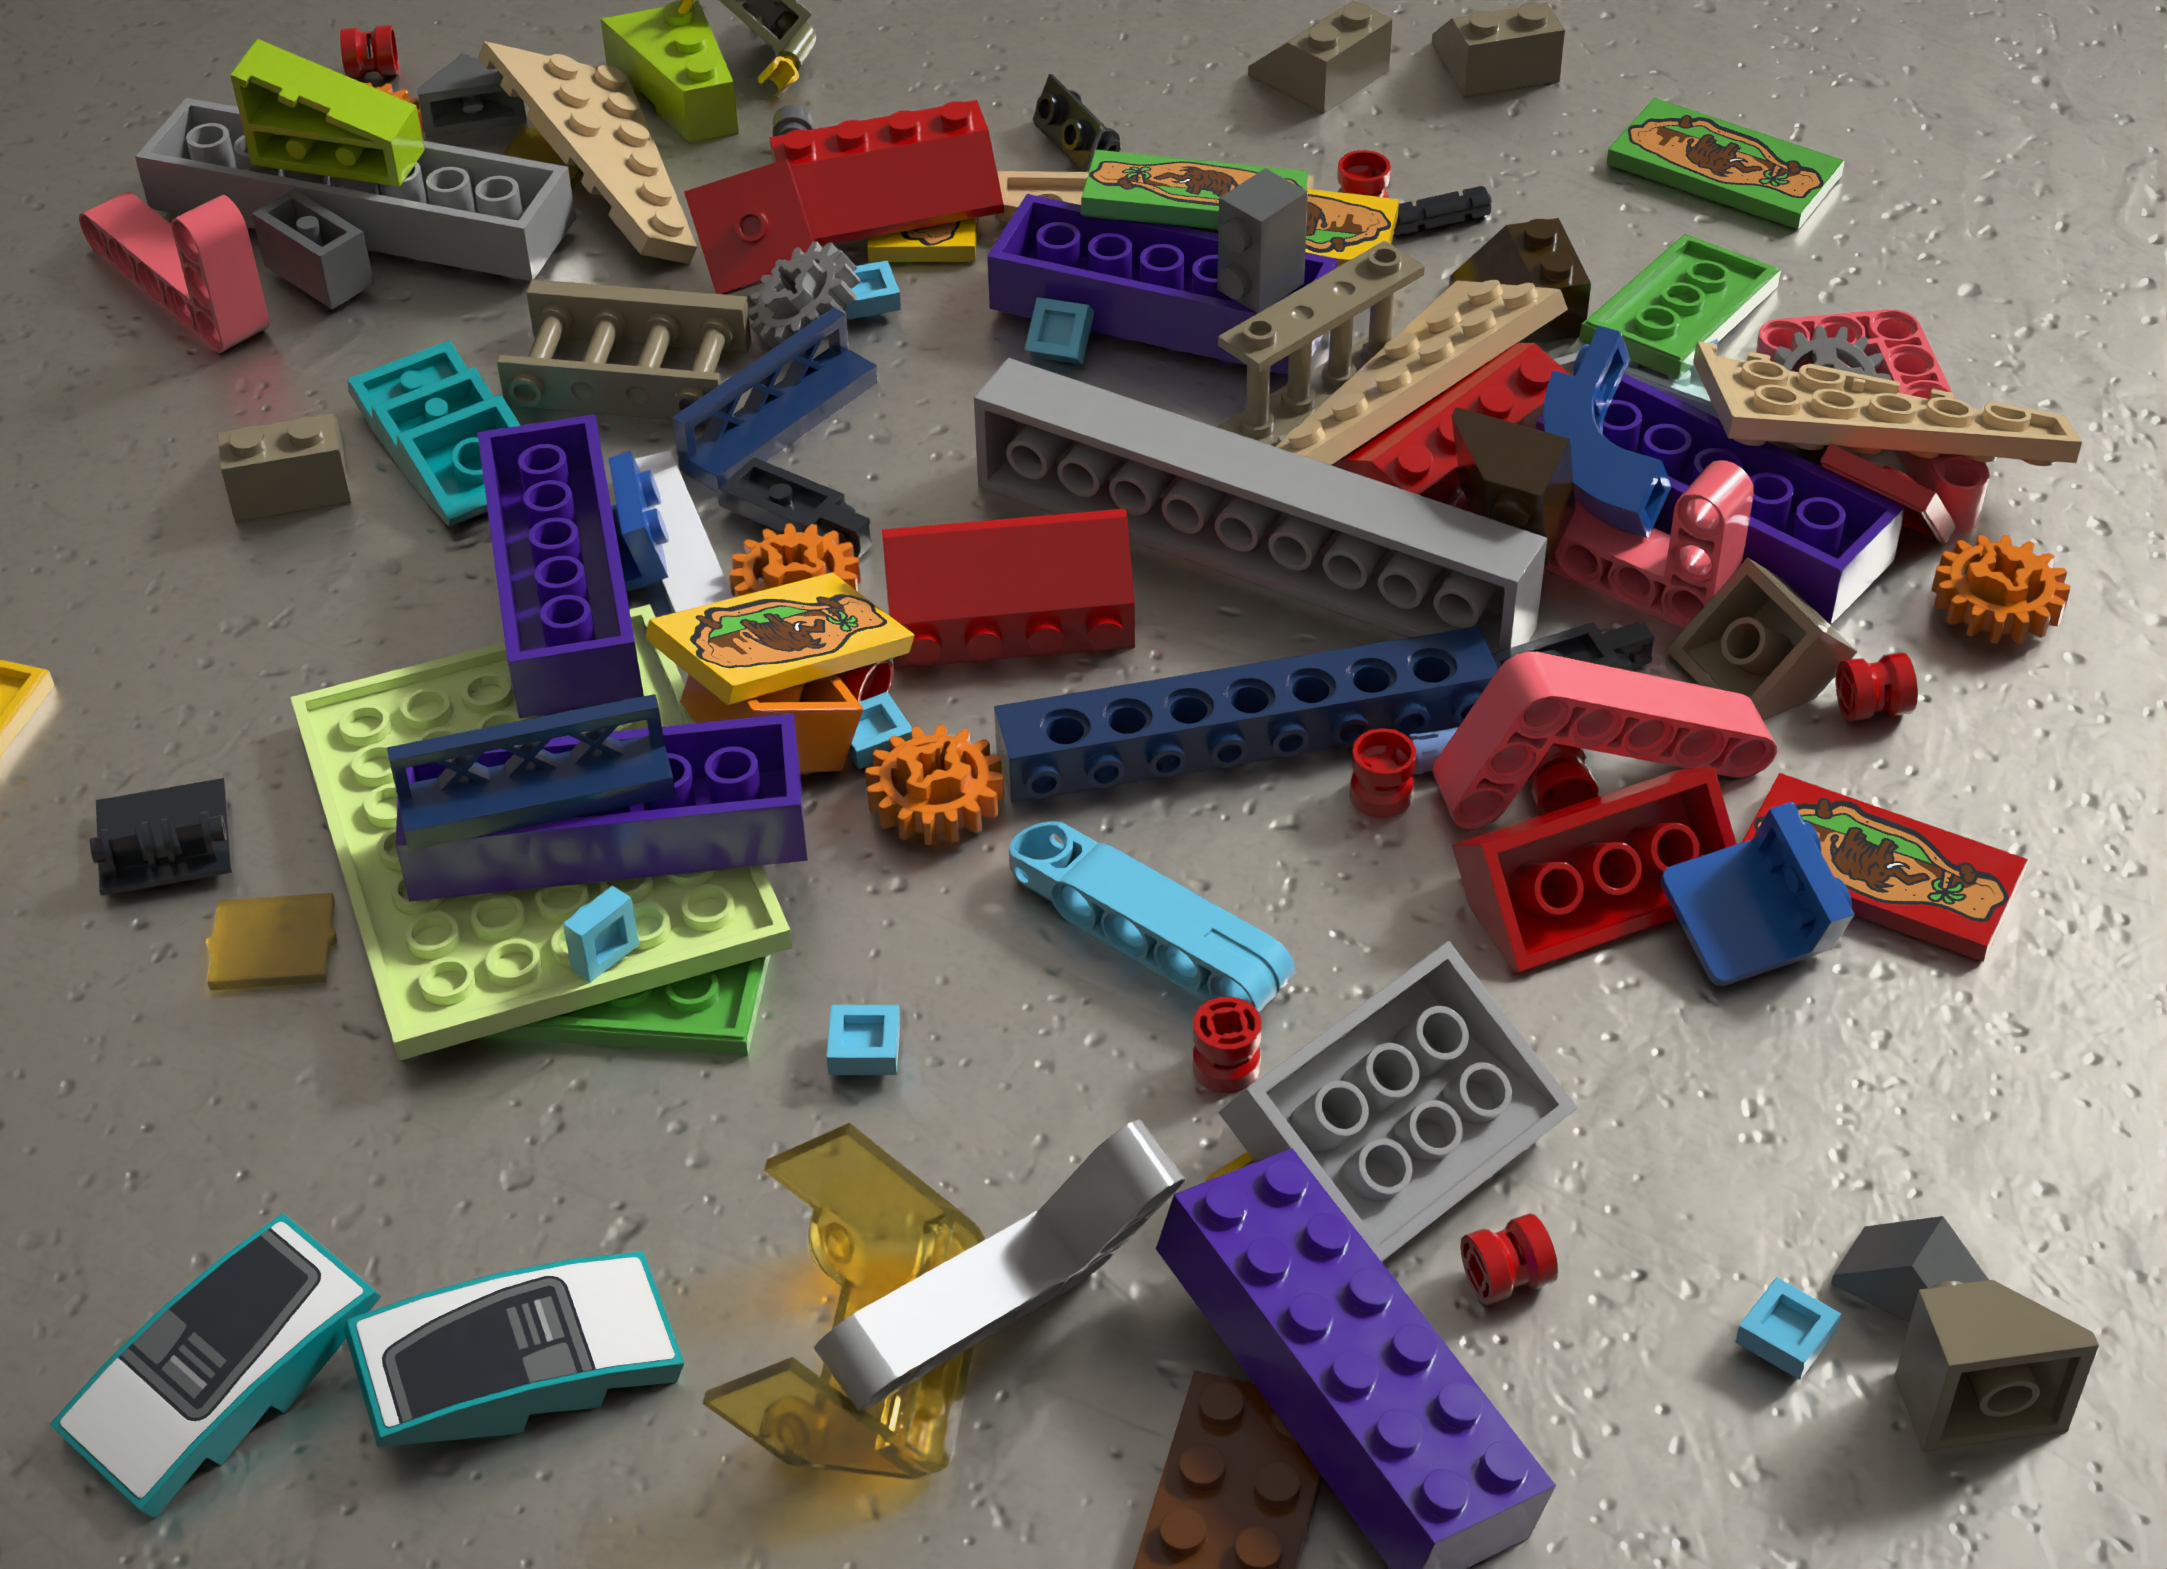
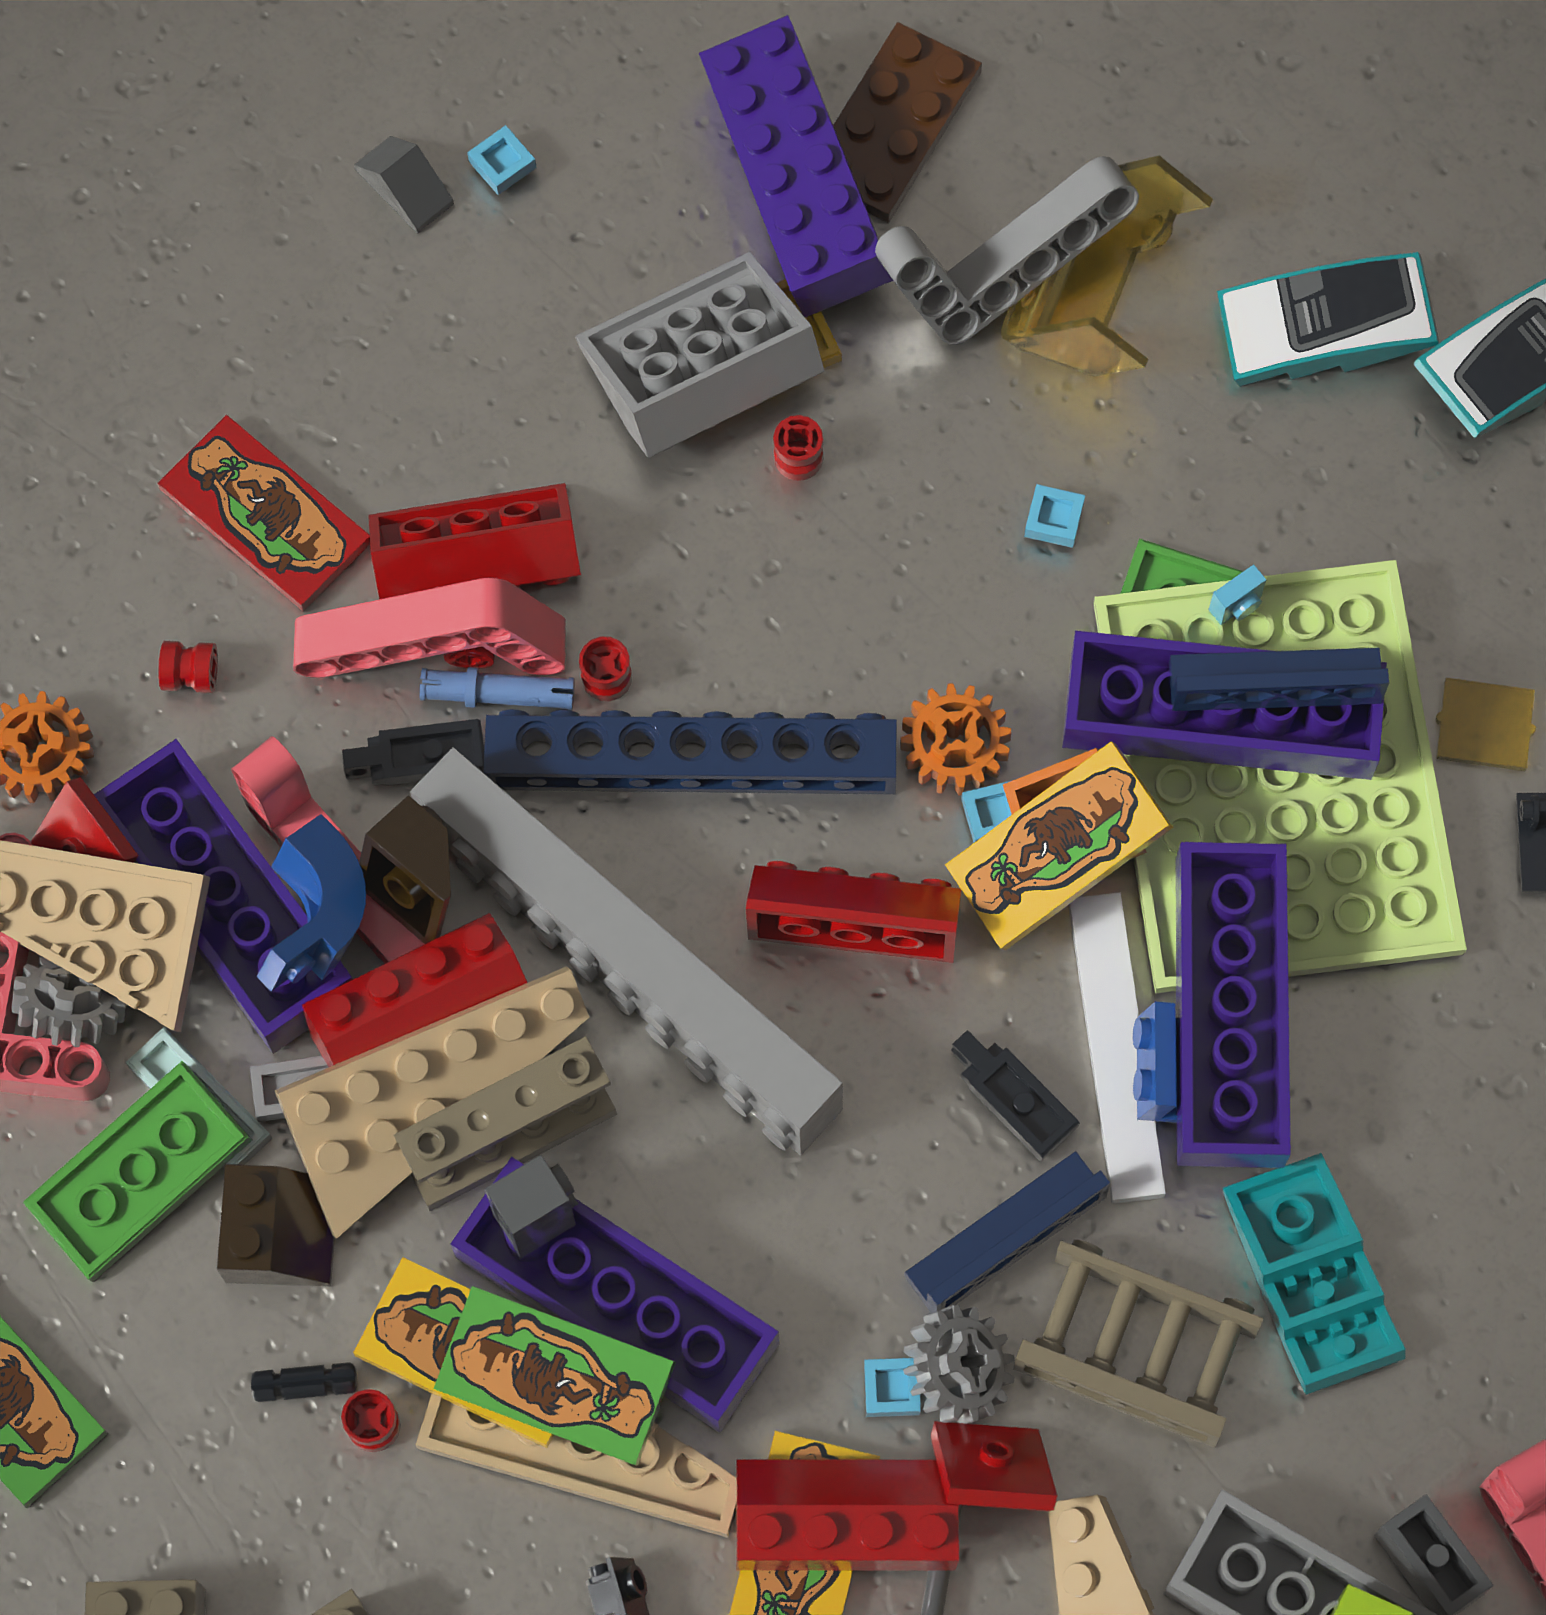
camera: 165 degrees left, 25 degrees up
dark tan slope [217,413,351,522] -> none
orange gear [729,524,861,597] -> none
medium azure piece [1009,821,1296,1013] -> none
medium azure plate [1024,297,1095,364] -> none
red wheel [1460,1213,1559,1305] -> none
blue bracket [1660,801,1855,986] -> none
dark tan slope [1666,558,1857,721] -> none
dark tan slope [1895,1280,2099,1451] -> none

